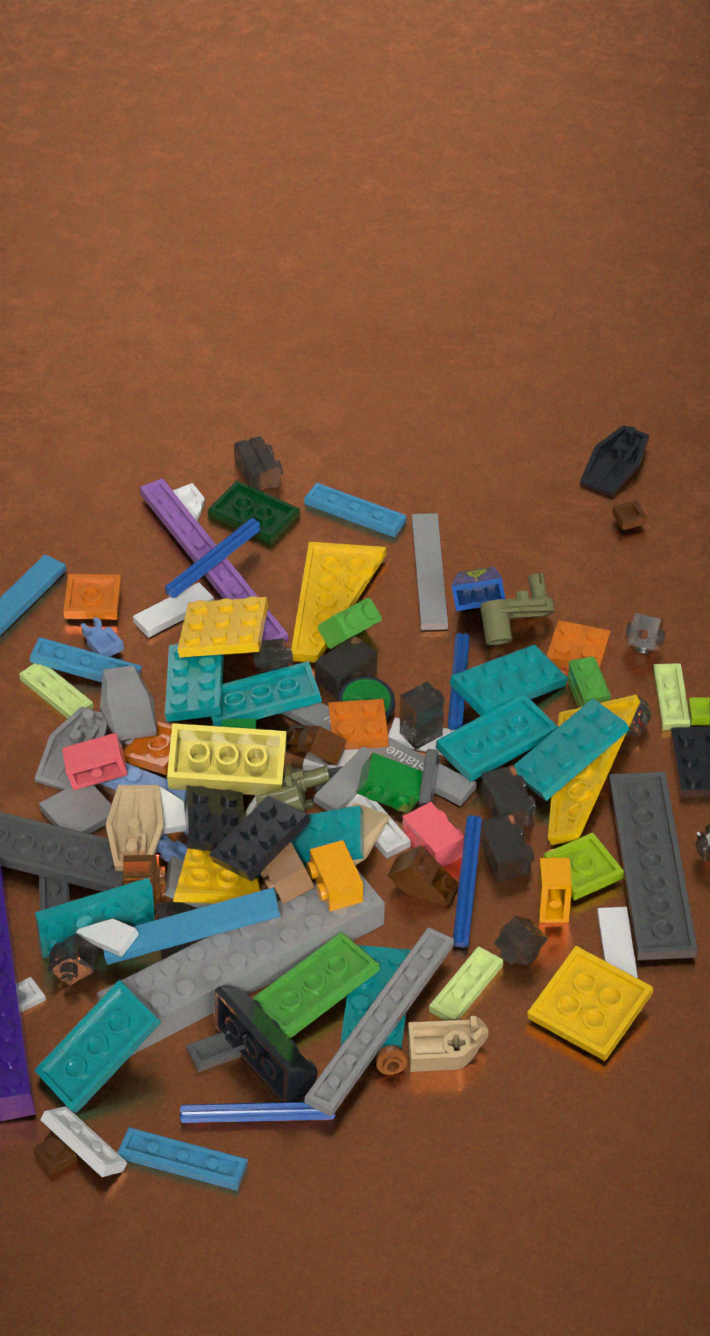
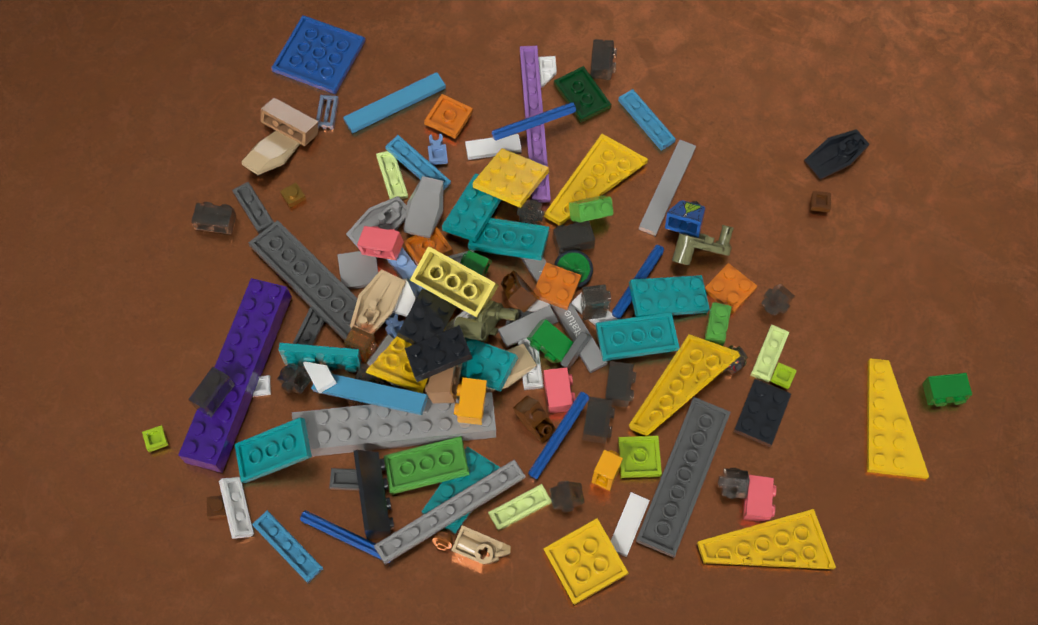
camera: 25 degrees right, 20 degrees up
teal plate [510,698,630,801] -> none

